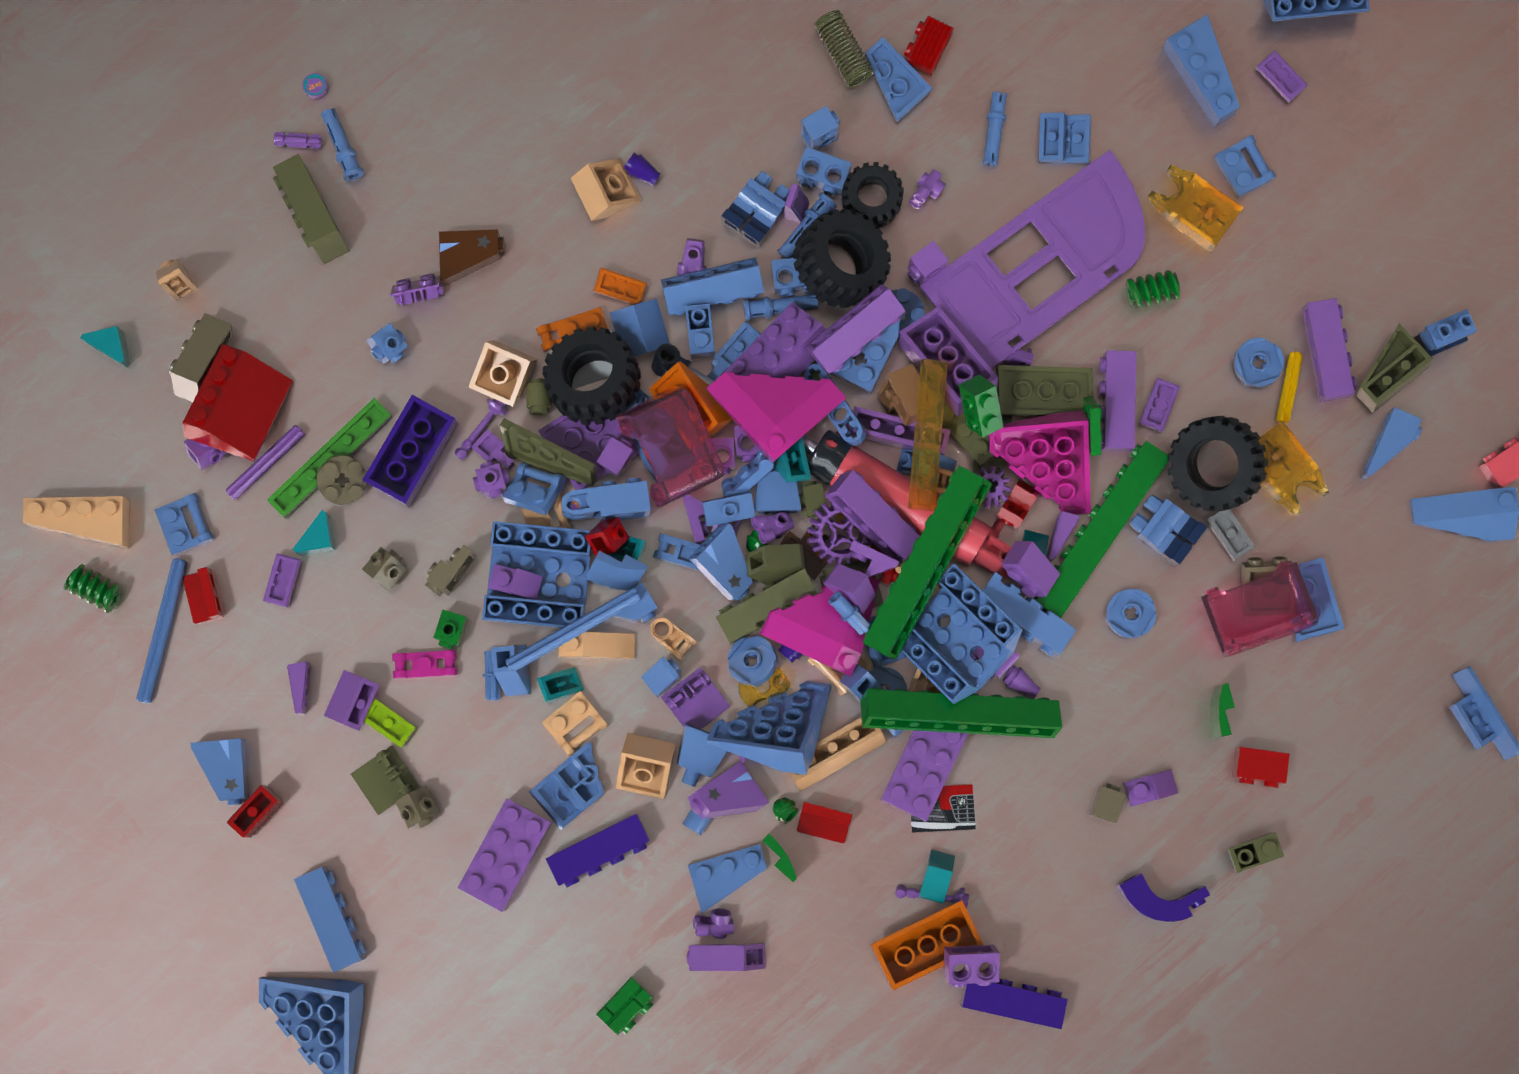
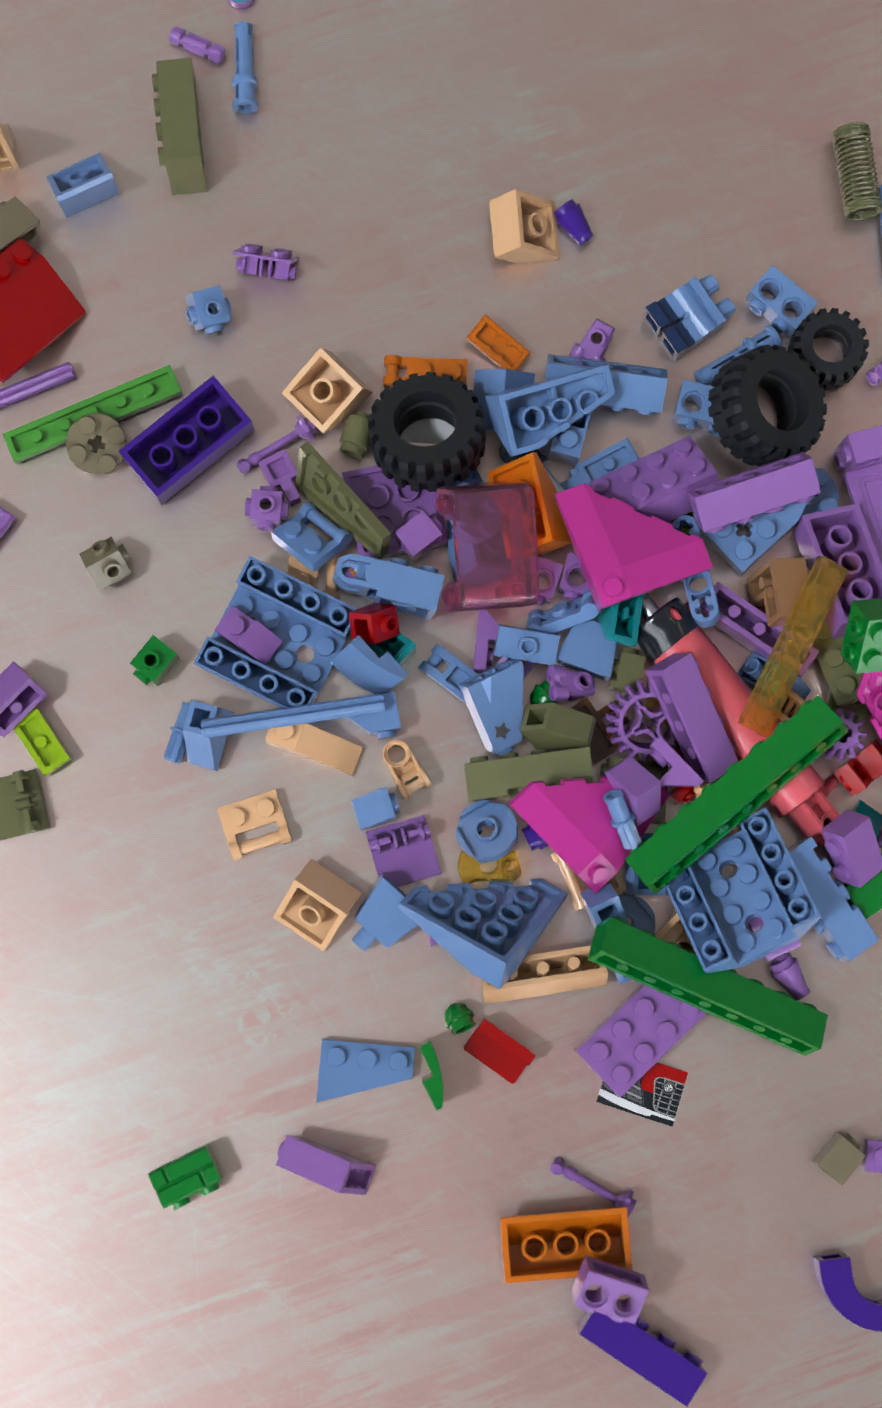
camera: 15 degrees right, 0 degrees up
teal slope [292,510,335,555] -> none
dark pink plate [392,650,457,679] -> none
dark tan brick [395,785,440,829] -> none
dark tan plate [425,545,477,596] -> none
reddish brown slope [439,229,505,285] -> none
medium lavender brick [458,798,553,912] -> none
medium blue slope [529,741,604,830] -> none
teal slope [537,667,584,704] -> none
dark purple brick [546,814,650,888] -> none
medium blue beam [682,809,711,835] -> none
medium lavender slope [687,761,769,819] -> none
medium lavender plate [693,908,734,939] -> none
medium blue pin [743,294,818,321] -> none
medium lavender slope [784,183,809,223] -> none
medium blue brick [800,106,840,151] -> none
teal slope [919,849,955,904] -> none
none -> medium blue slope [46,152,120,218]
none -> medium blue wedge [485,364,615,456]

